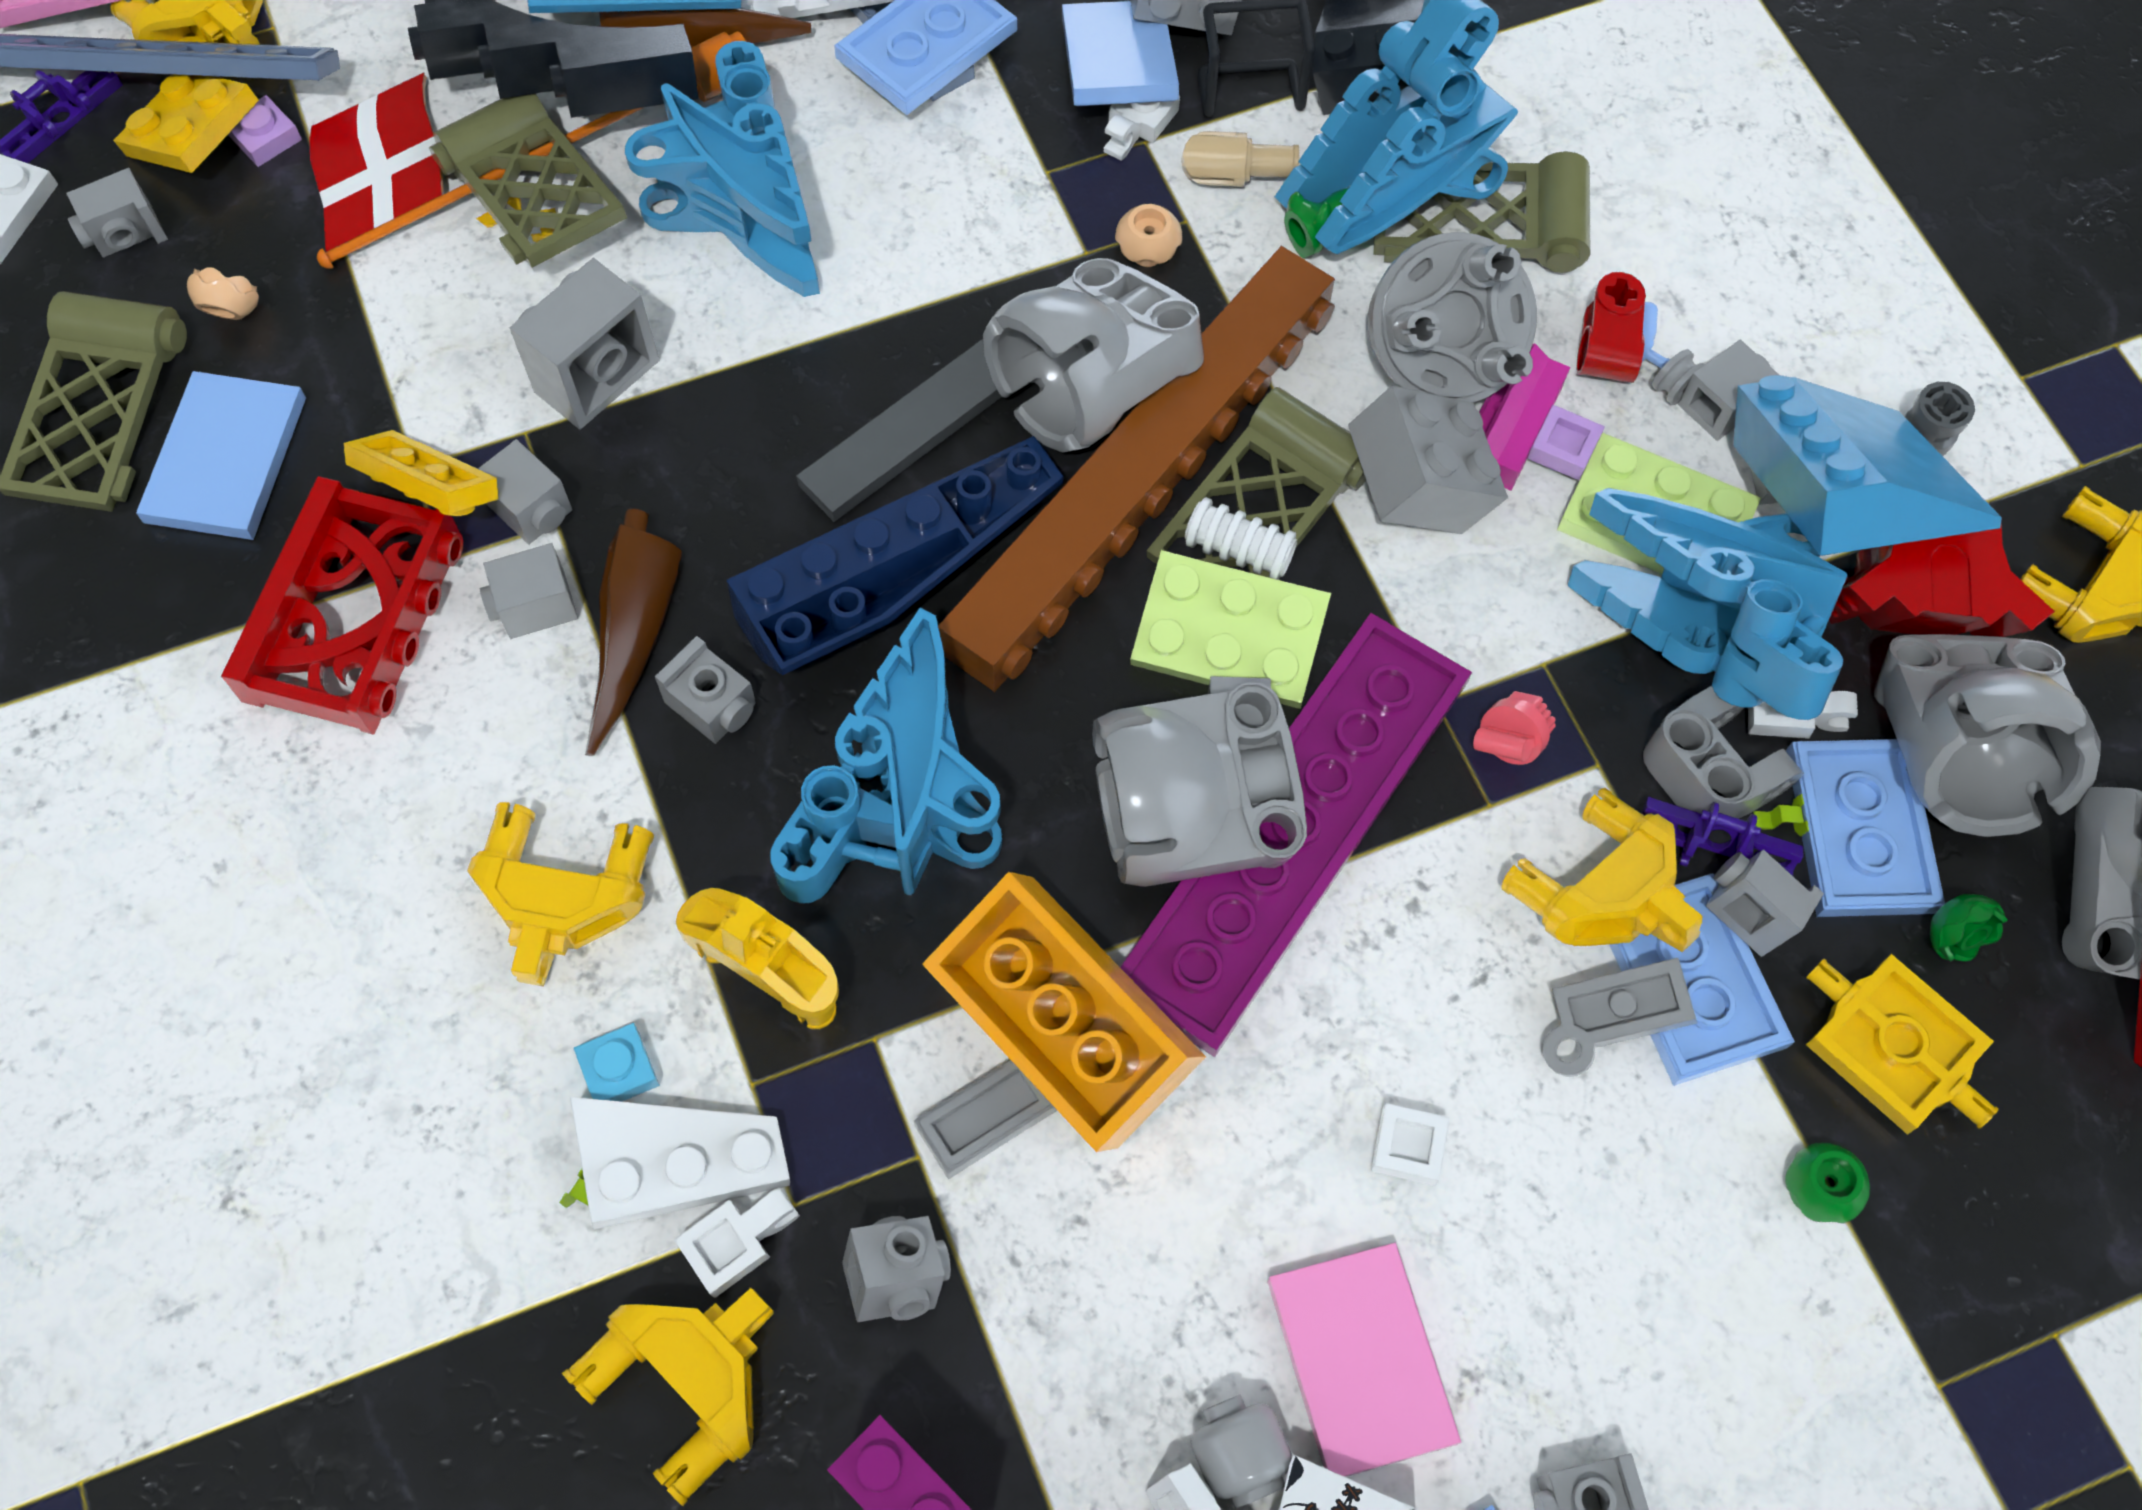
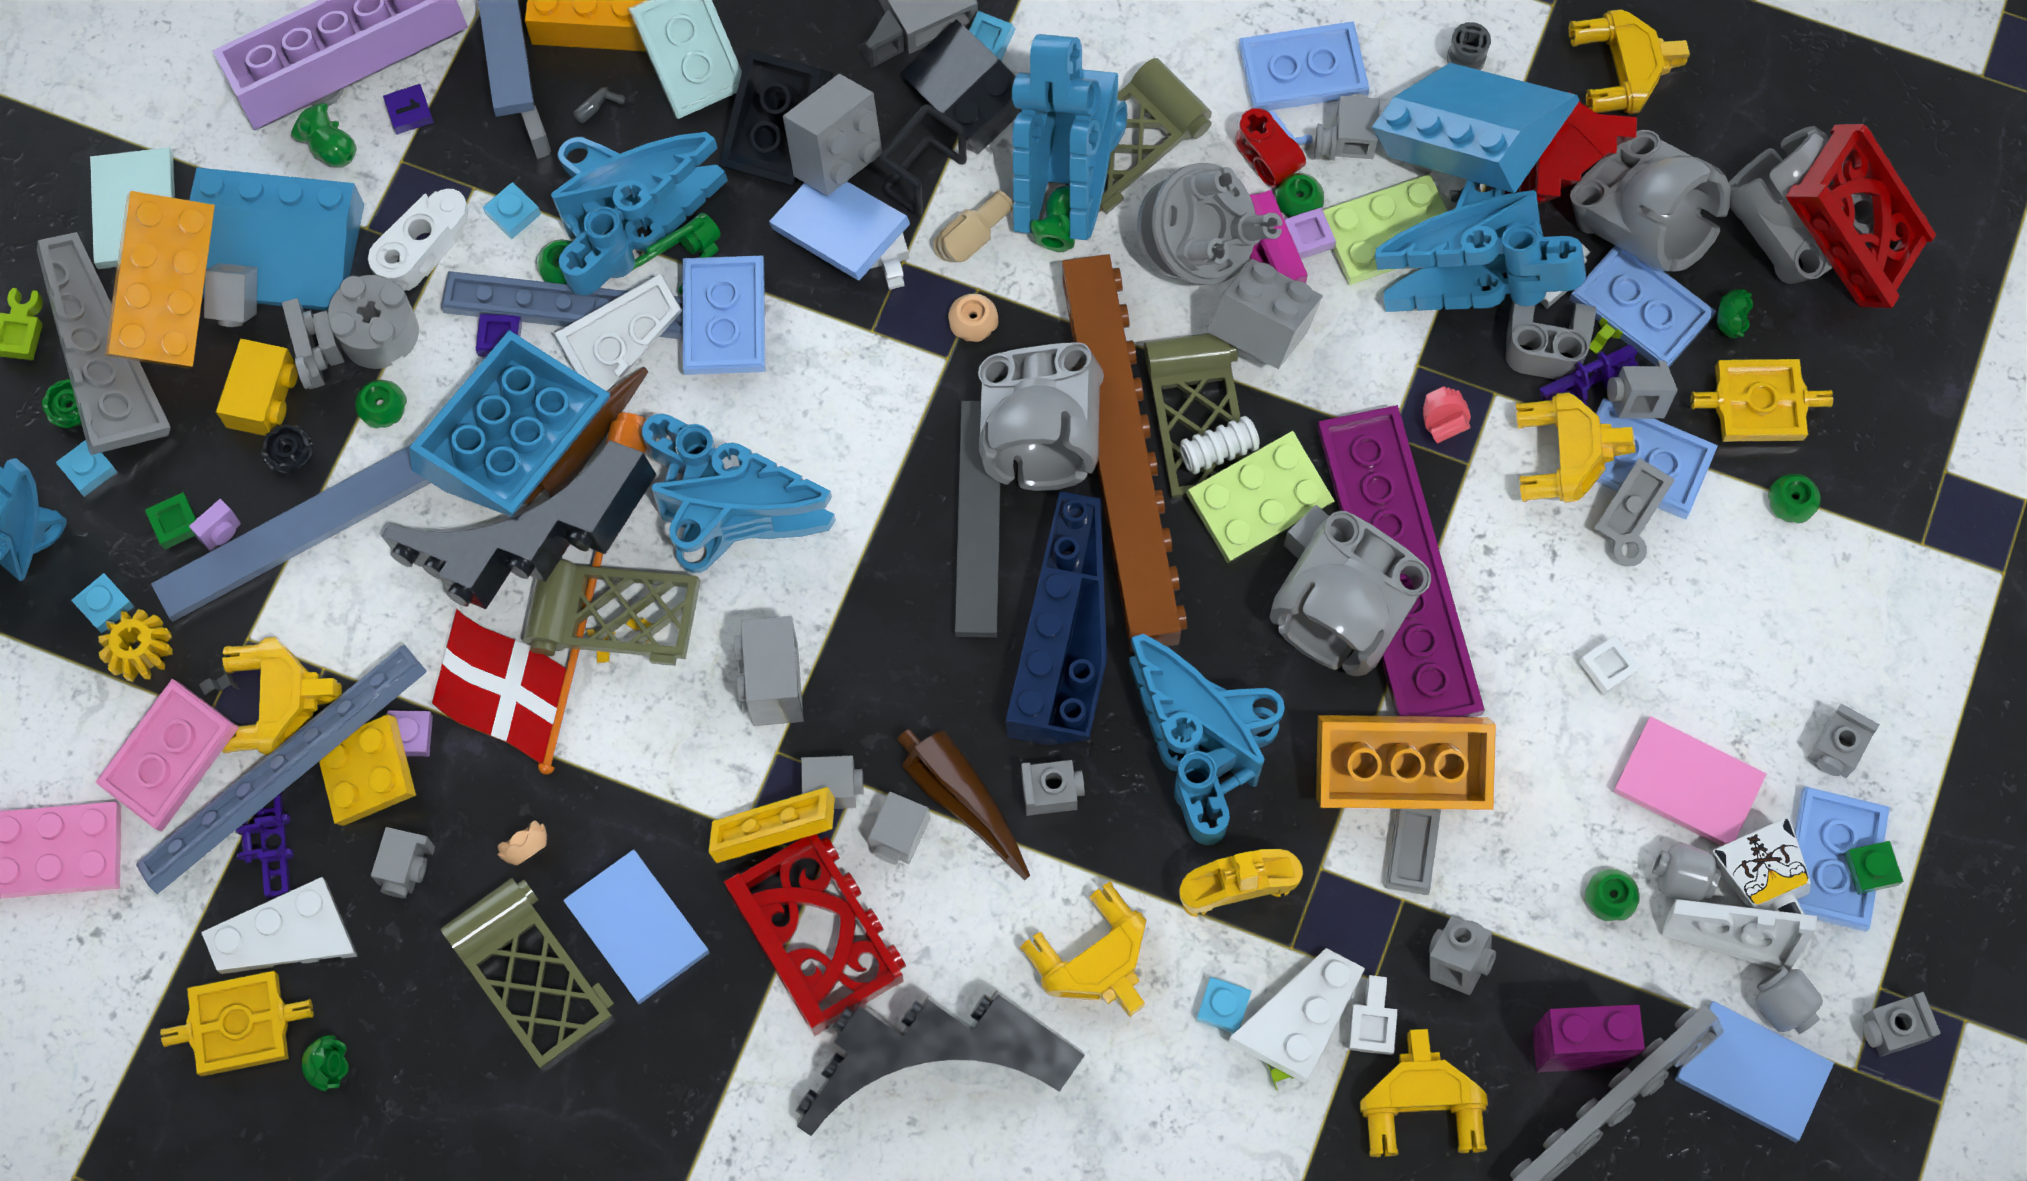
camera: 45 degrees left, 5 degrees up
none -> black arch [795,990,1085,1136]
none -> light blue tile [1239,21,1370,111]
none -> green plate [1275,173,1324,218]
none -> green plate [1585,869,1640,921]

